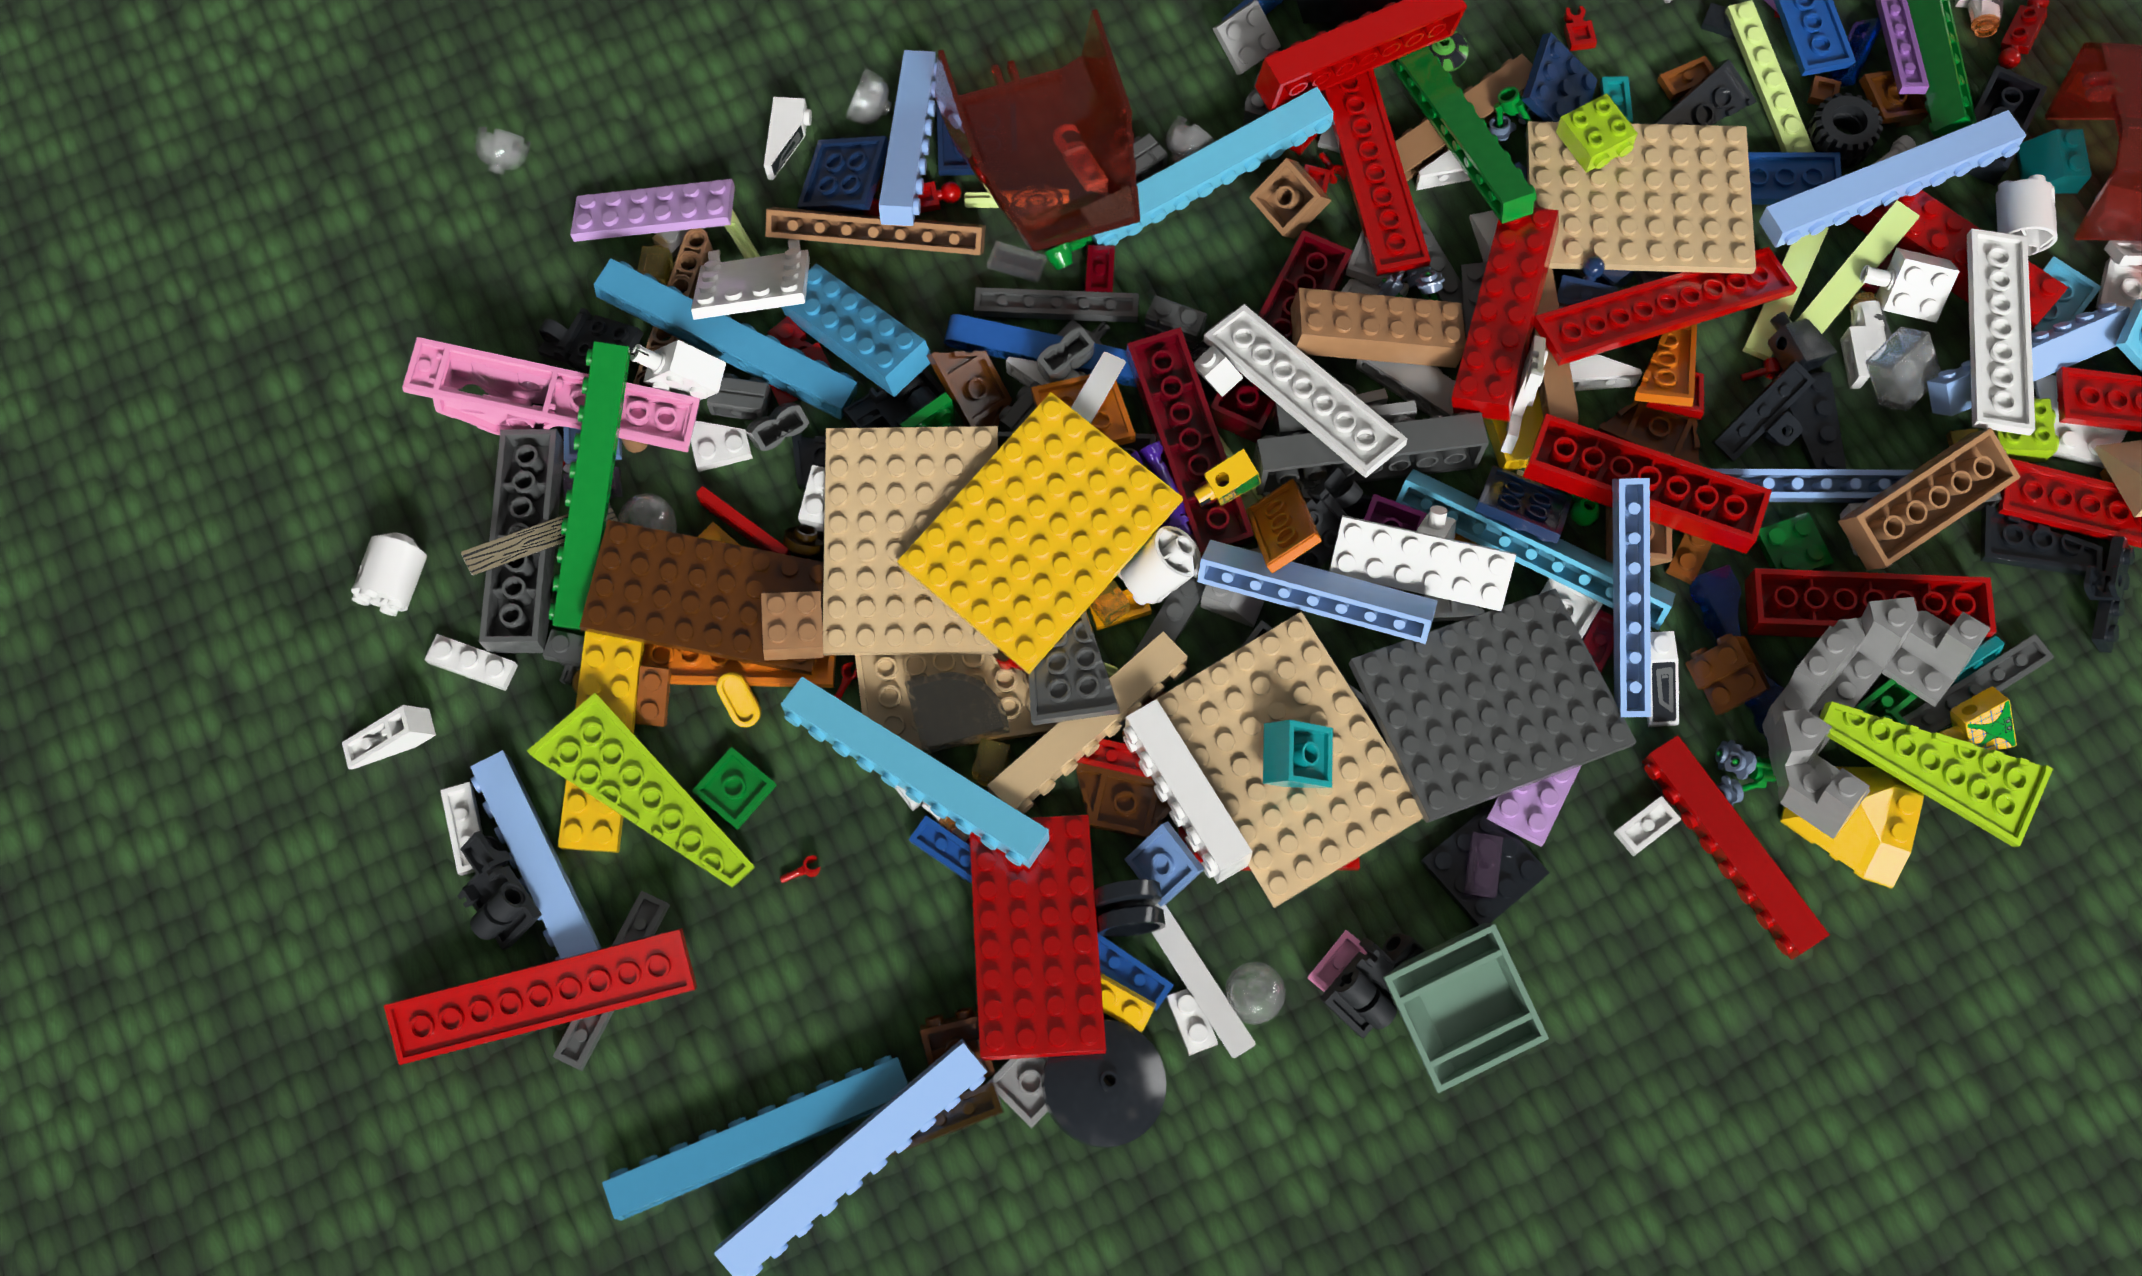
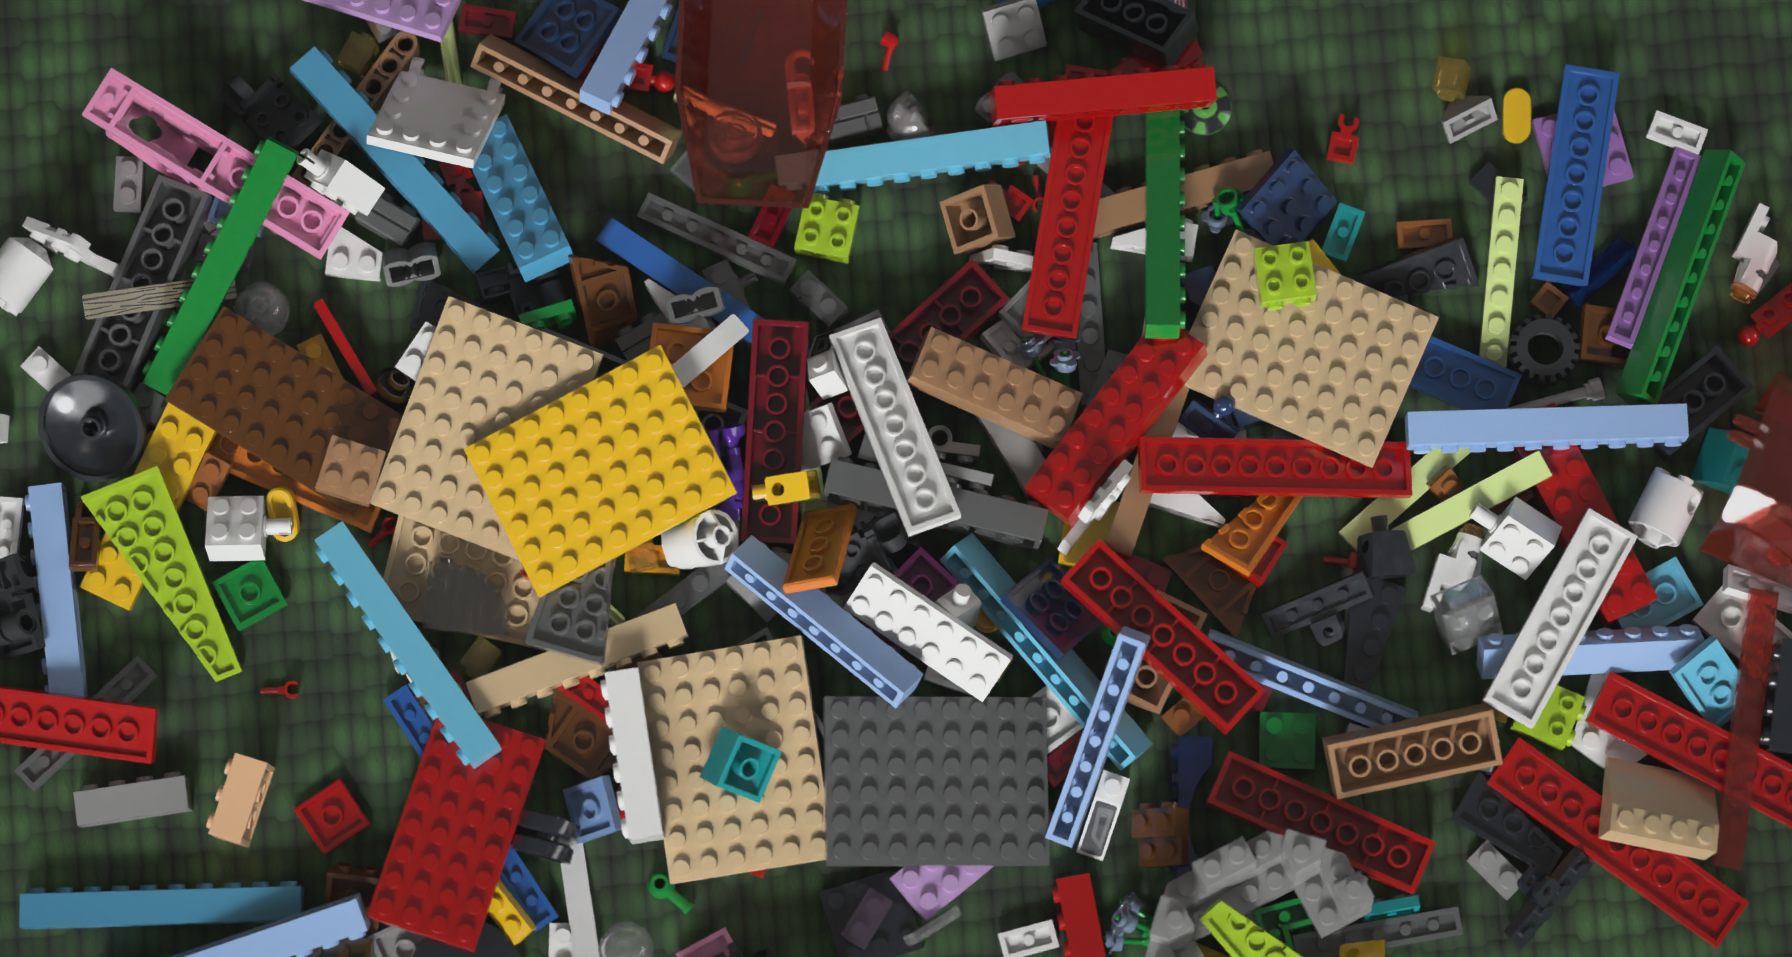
camera: 20 degrees right, 10 degrees up
none -> white wing [22,216,120,277]
none -> black dish [38,372,147,482]
none -> reddish brown hinge [69,500,102,571]
none -> light grey brick [73,772,193,828]
none -> light grey plate [113,156,145,212]
none -> white brick [205,496,293,561]
none -> light nougat brick [207,753,275,848]
none -> red tile [294,778,371,856]
none -> dark red plate [458,4,517,41]
none -> green bar [647,871,695,915]
none -> lime brick [794,193,860,264]
none -> white wing [802,402,852,471]
none -> red hand [880,31,899,71]
none -> clear tile [903,905,962,946]
none -> white wing [969,245,1034,272]
none -> dark orange plate [1426,465,1465,503]
none -> light grey plate [1466,840,1522,900]

